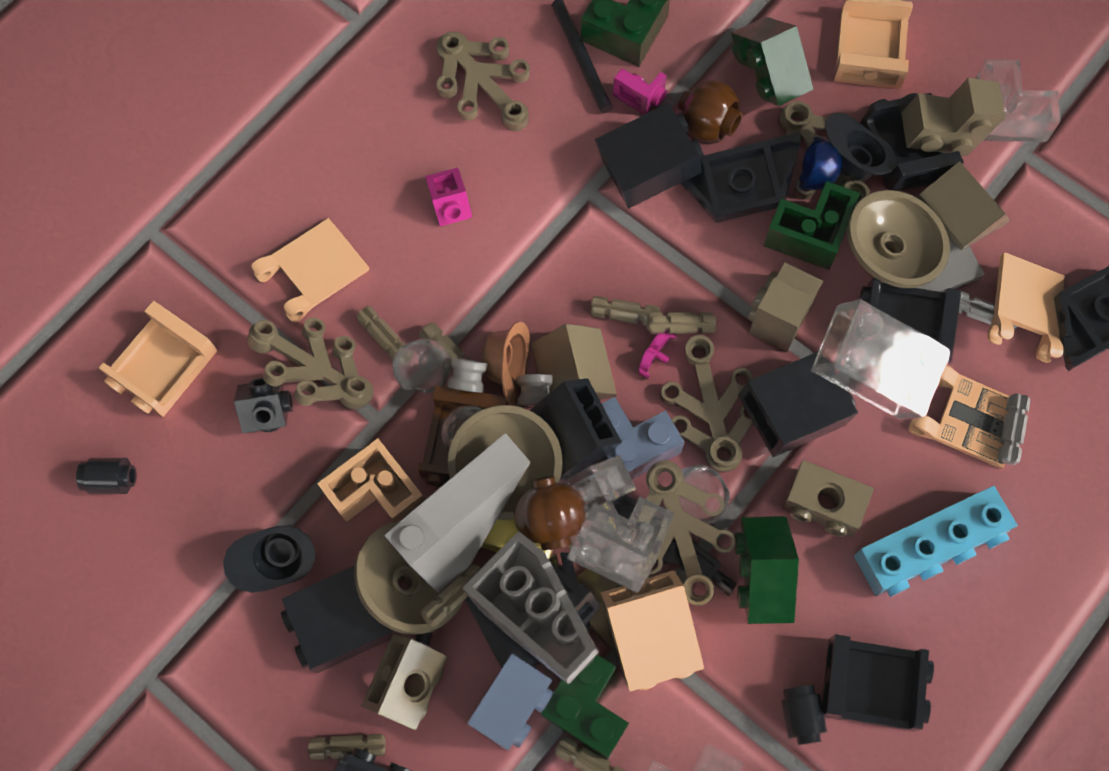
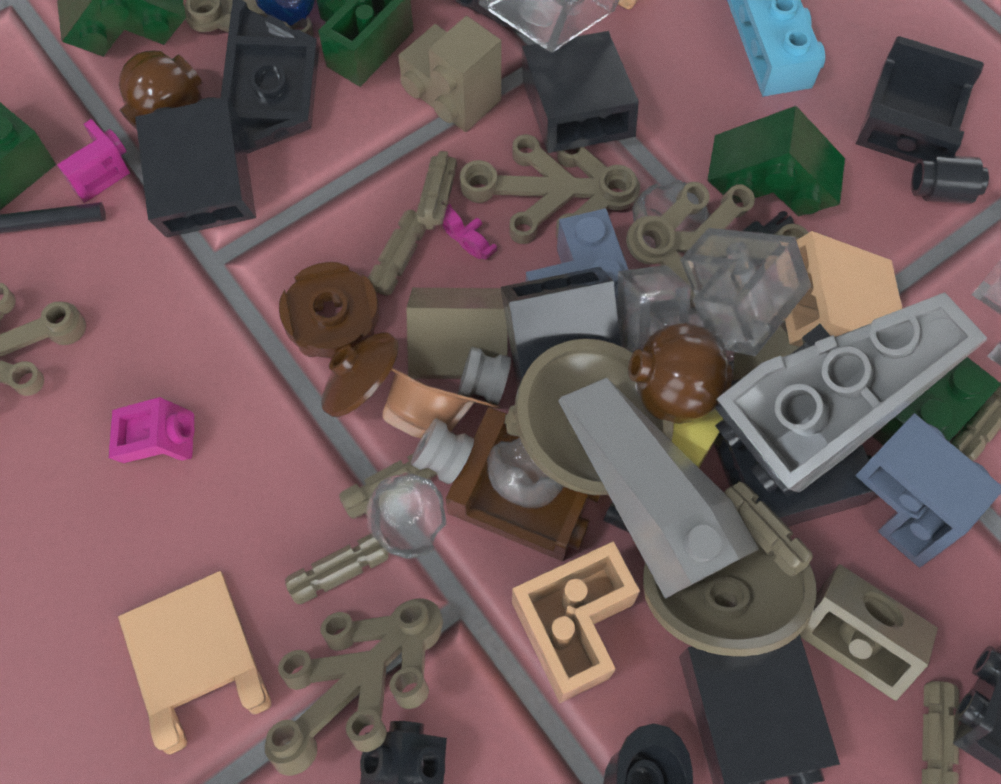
camera: 80 degrees left, 5 degrees down
dark tan brick [782,460,874,537] -> none
none -> reddish brown plate [279,262,379,358]
none -> reddish brown dish [321,332,399,417]

